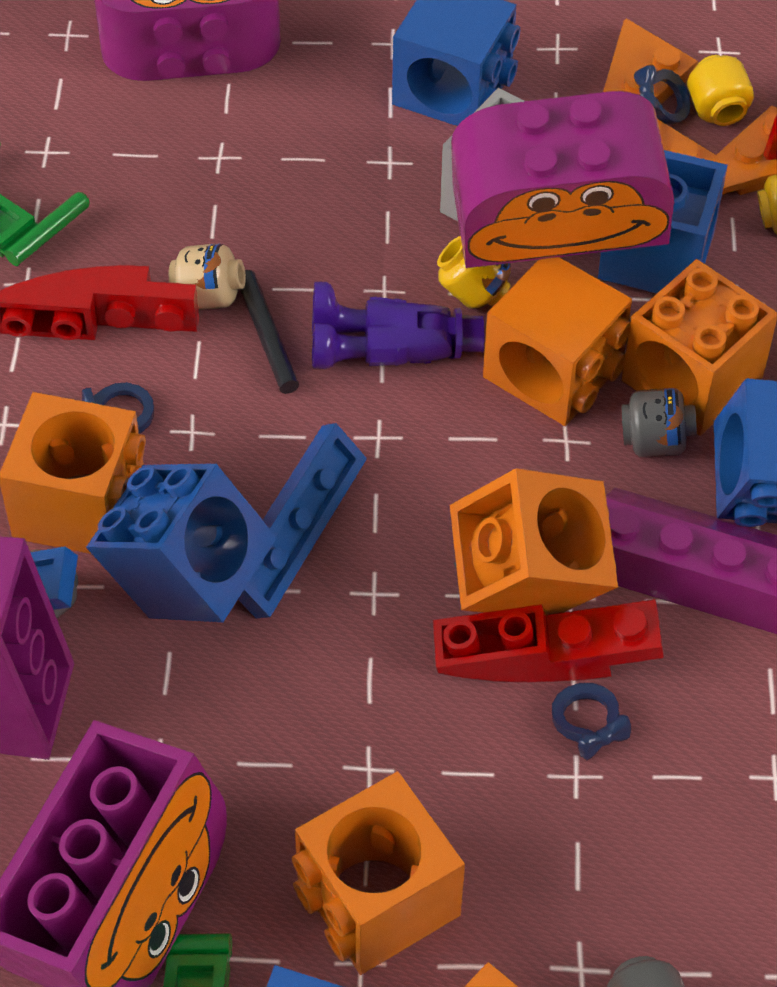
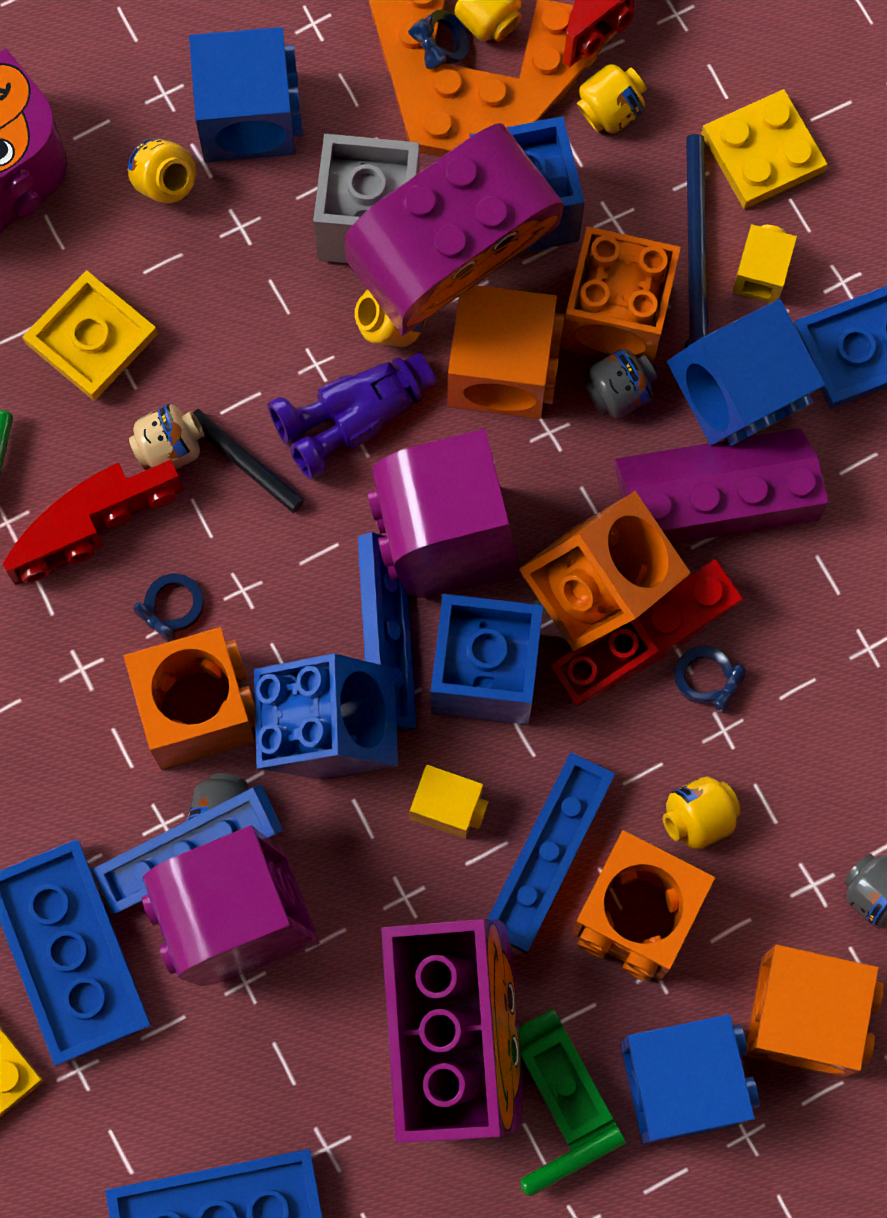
camera: 30 degrees left, 20 degrees up
none -> yellow plate [22,270,158,401]
none -> yellow head [127,138,197,204]
none -> magenta brick [367,428,522,597]
none -> yellow brick [409,764,489,839]
none -> blue brick [431,594,543,725]
none -> blue plate [488,752,615,954]
none -> yellow head [663,776,740,850]

